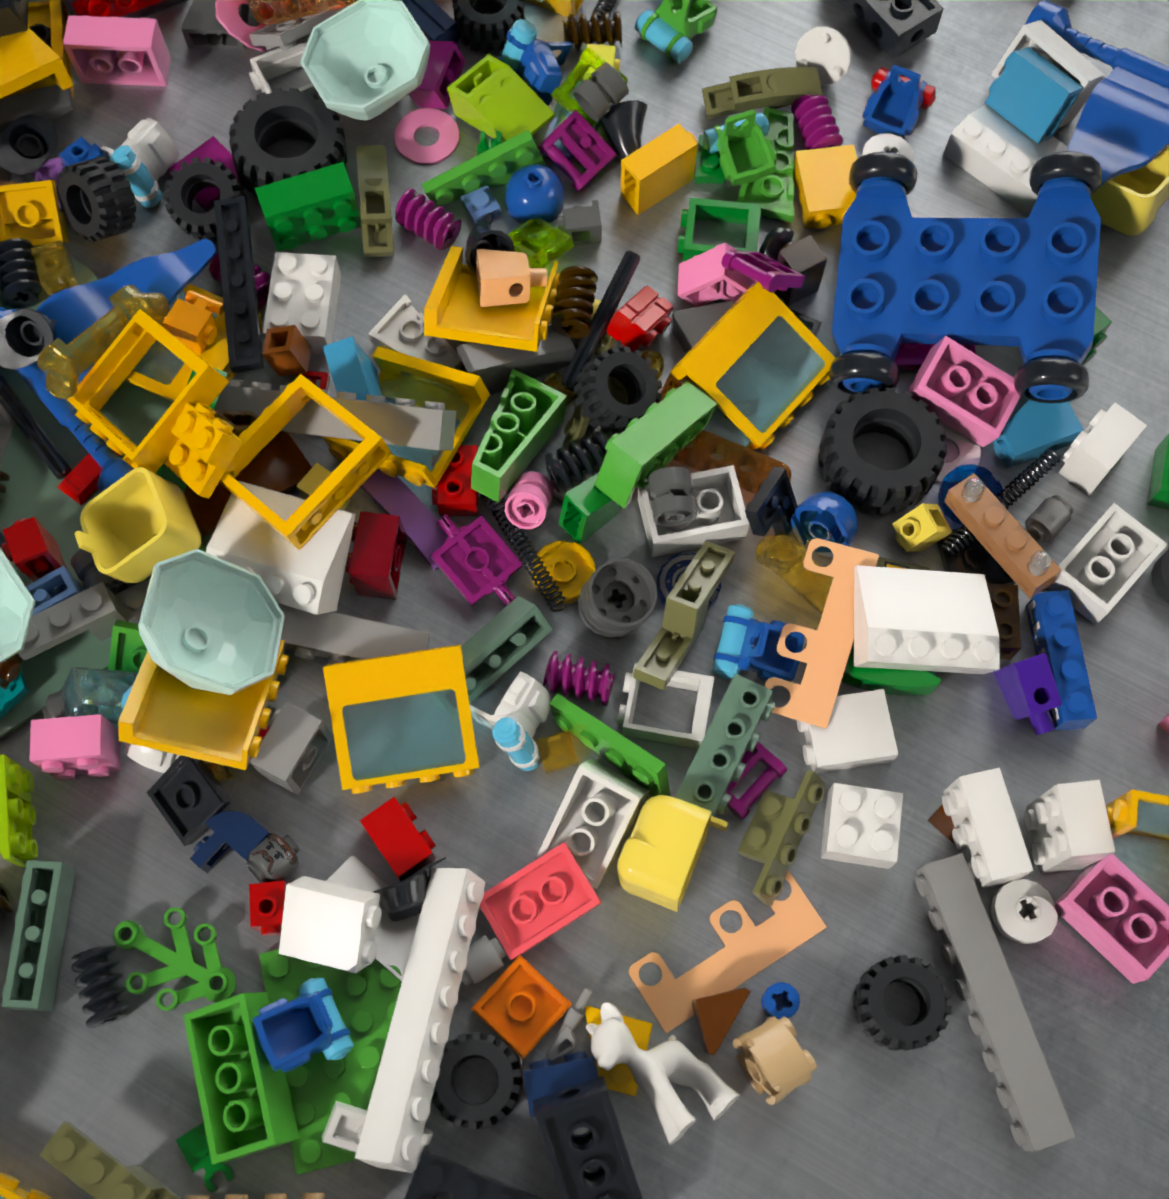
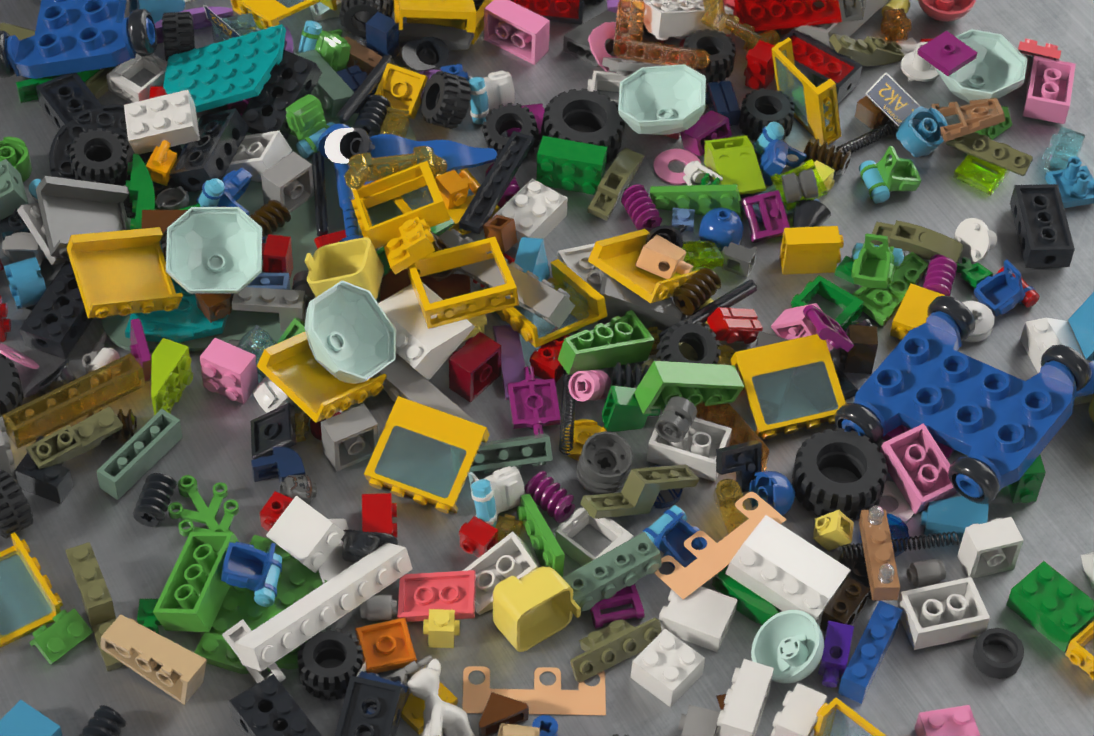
camera: 30 degrees right, 20 degrees down
none -> light yellow brick [423,609,460,648]
none -> red brick [459,516,499,558]
none -> white plant [683,160,723,186]
none -> light aqua piece [751,610,824,683]
none -> green plate [956,256,993,288]

